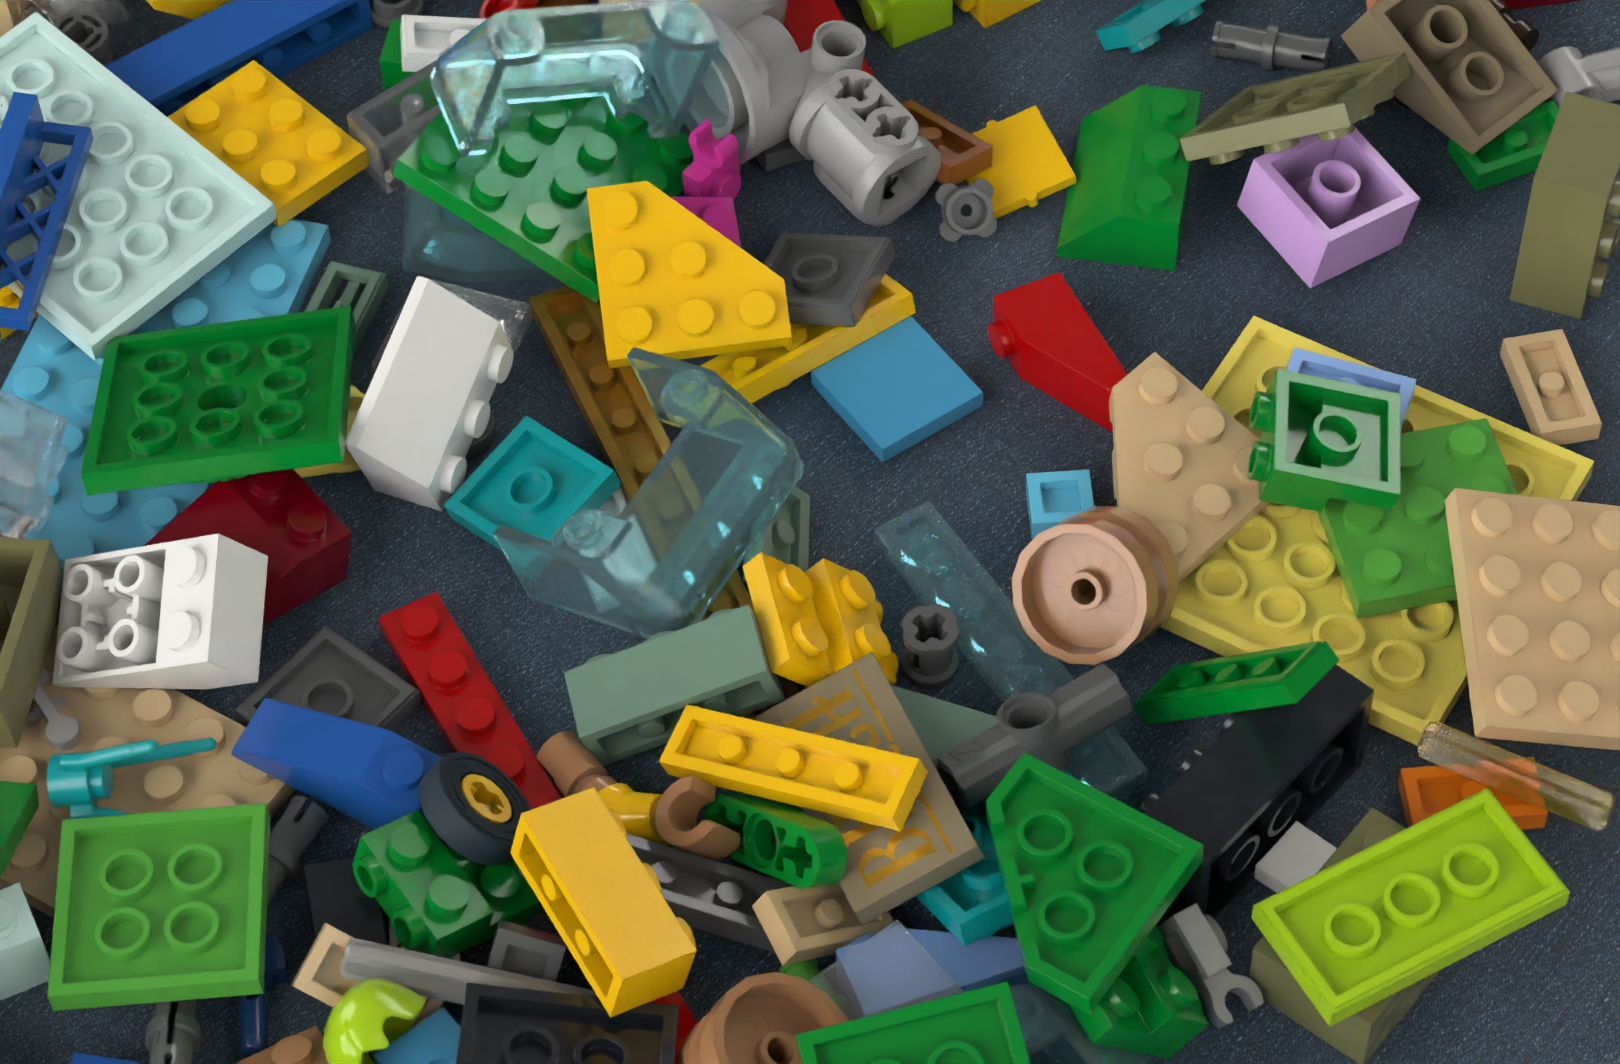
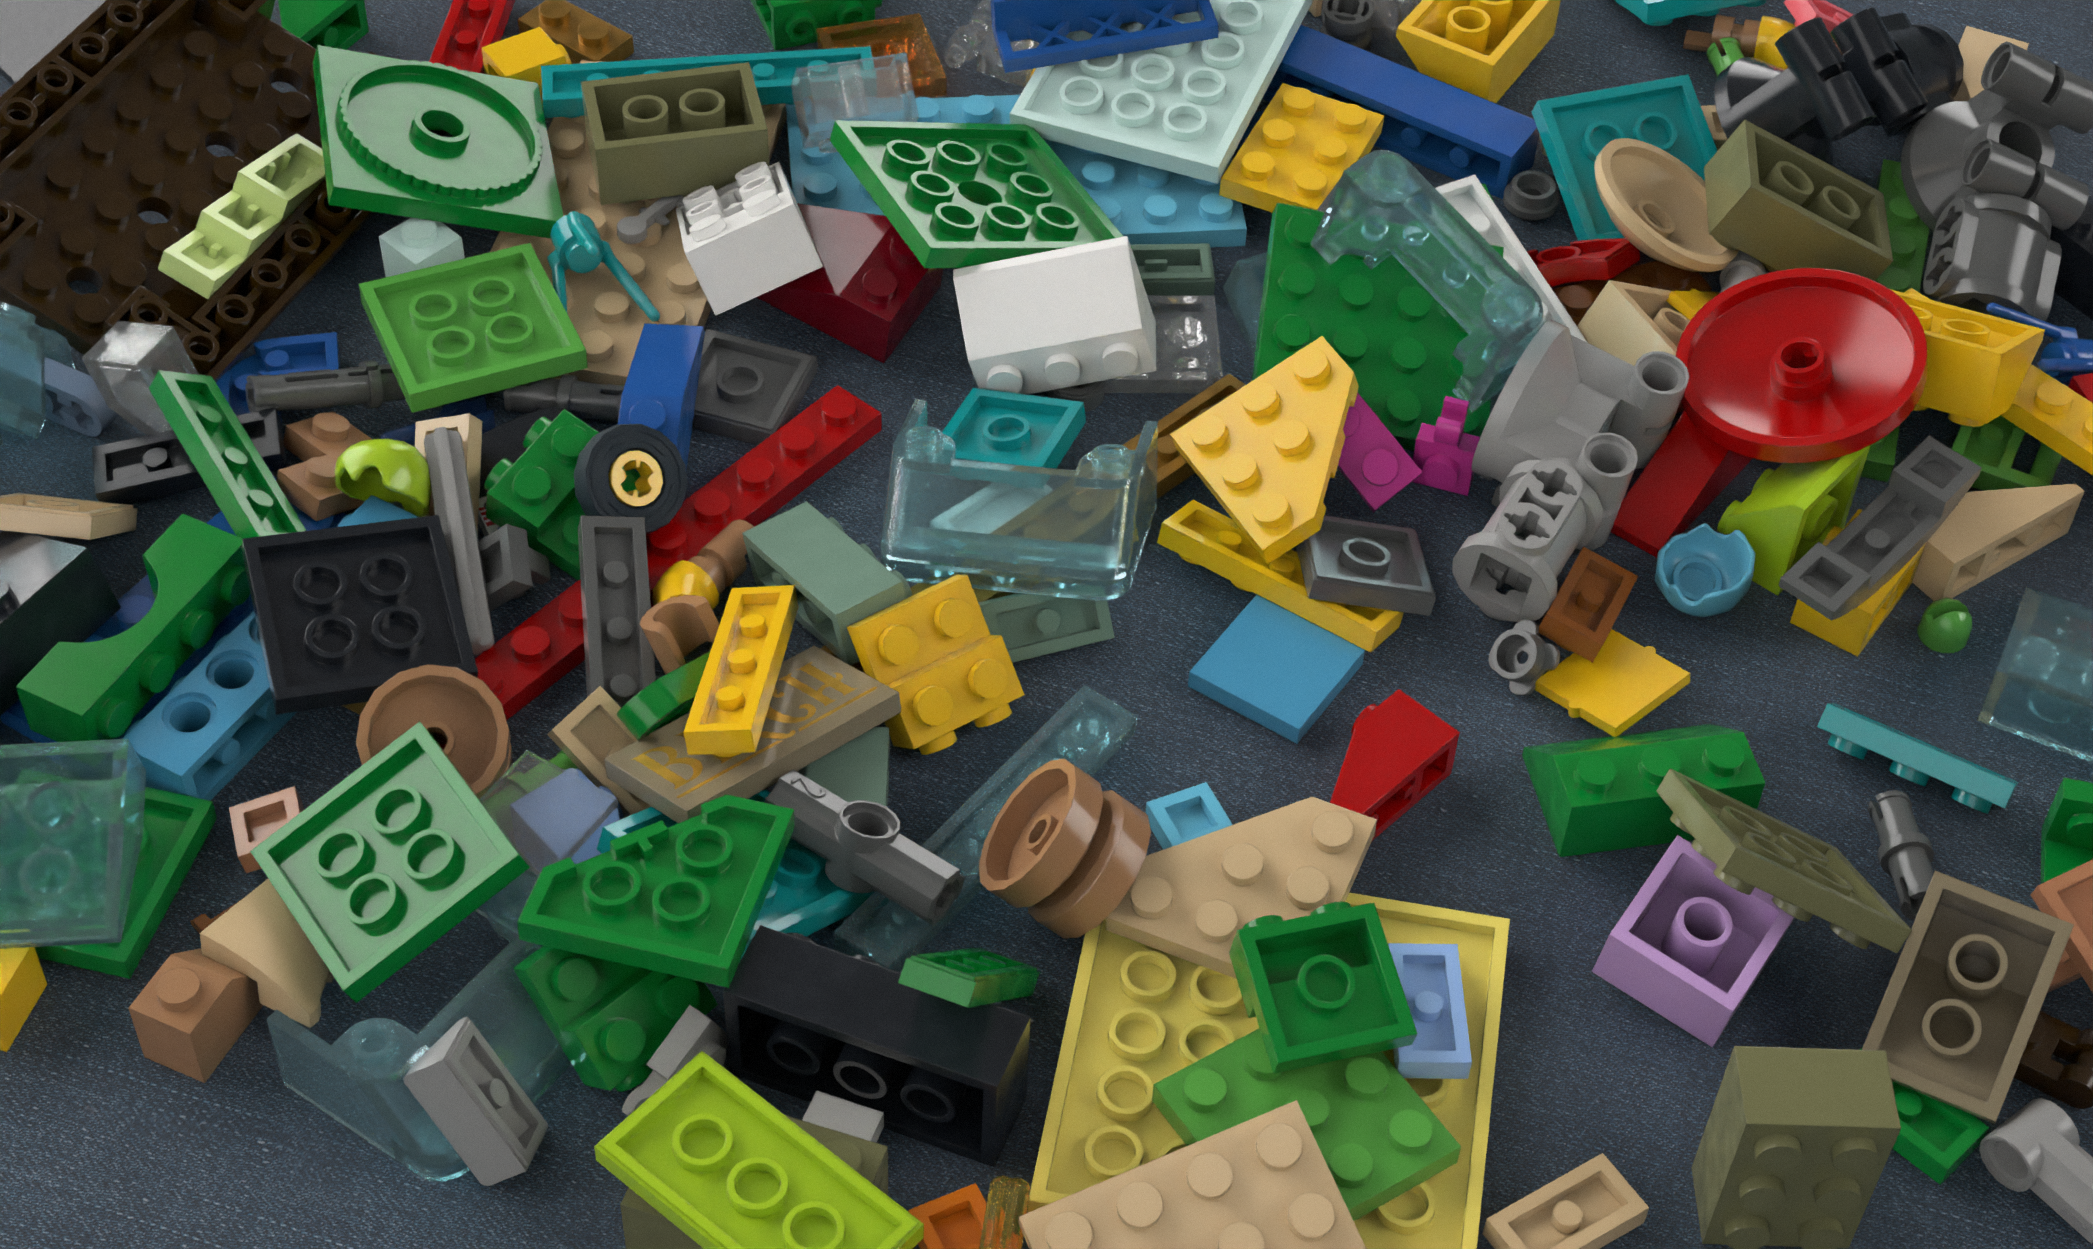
camera: 65 degrees right, 5 degrees down
yellow brick [510,787,697,1018] -> none
dark grey bush [901,604,959,689] -> none
none -> medium azure hair [1655,523,1755,617]

